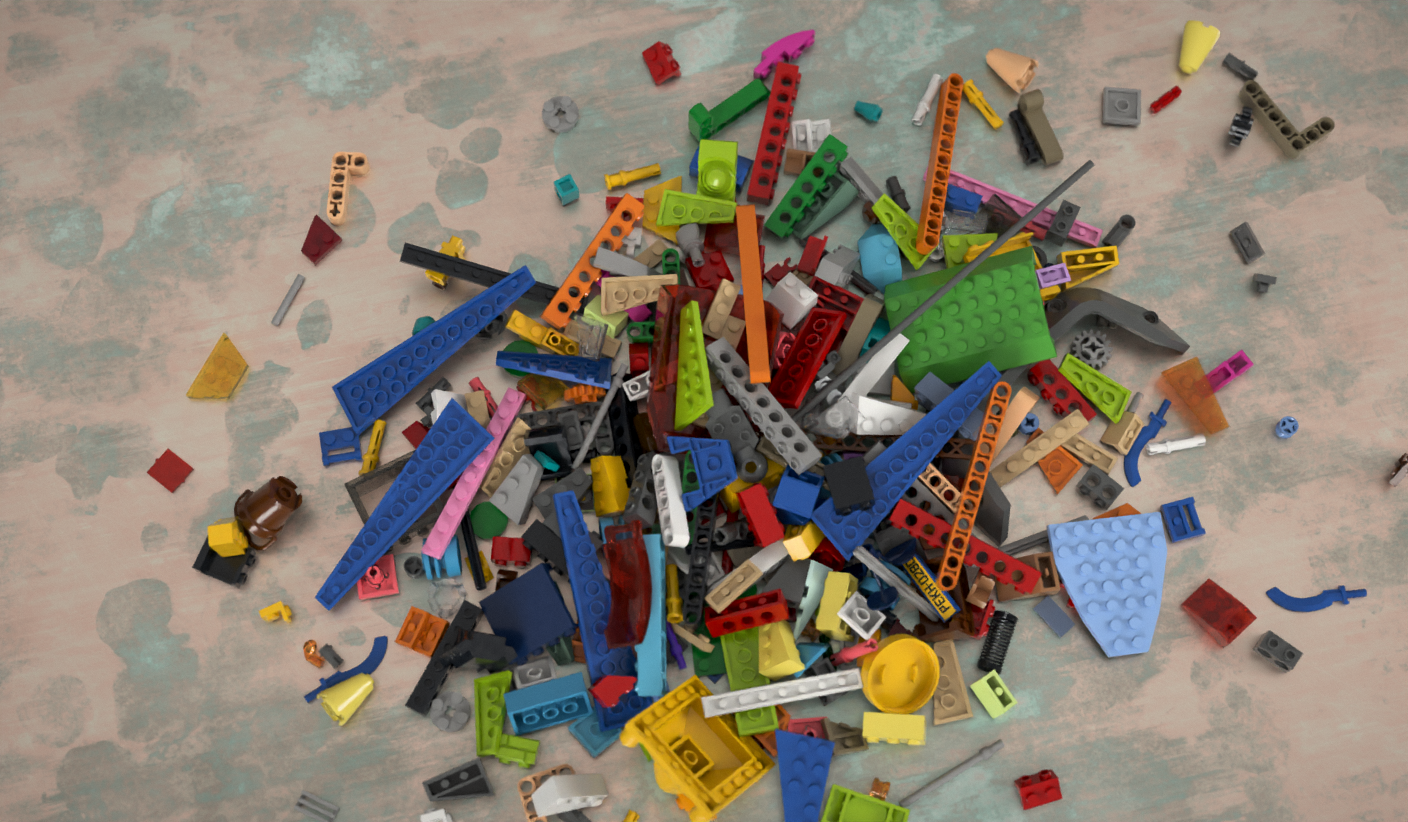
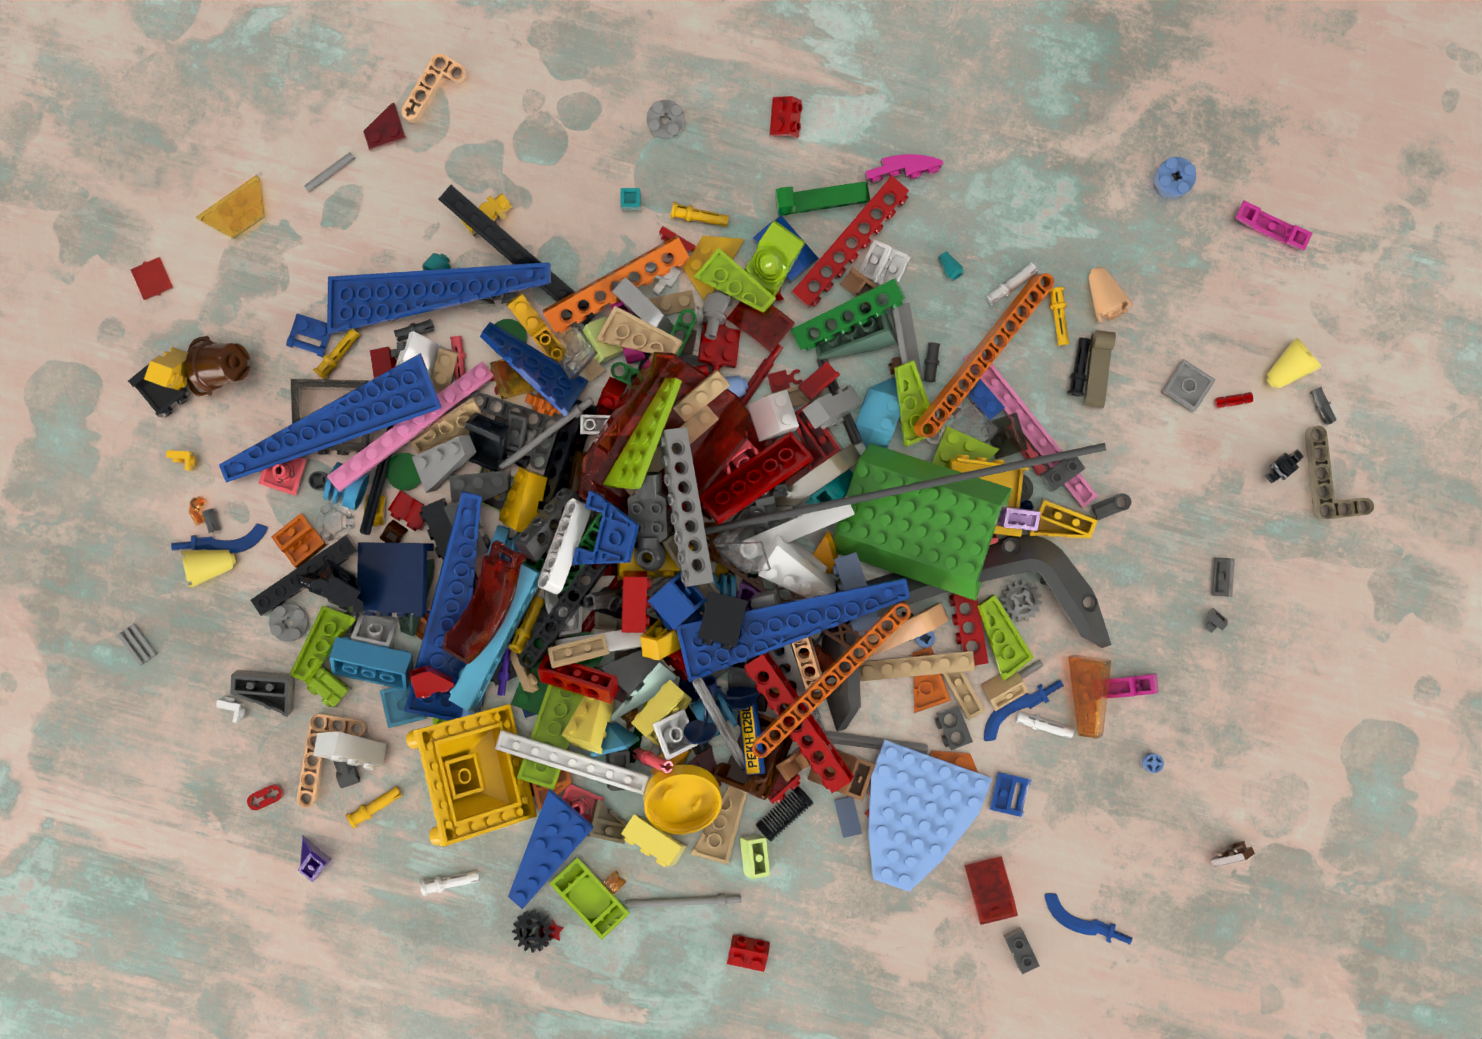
camera: 30 degrees right, 15 degrees up
teal tile [534,451,560,471] -> none
orange beam [736,204,771,384] -> none

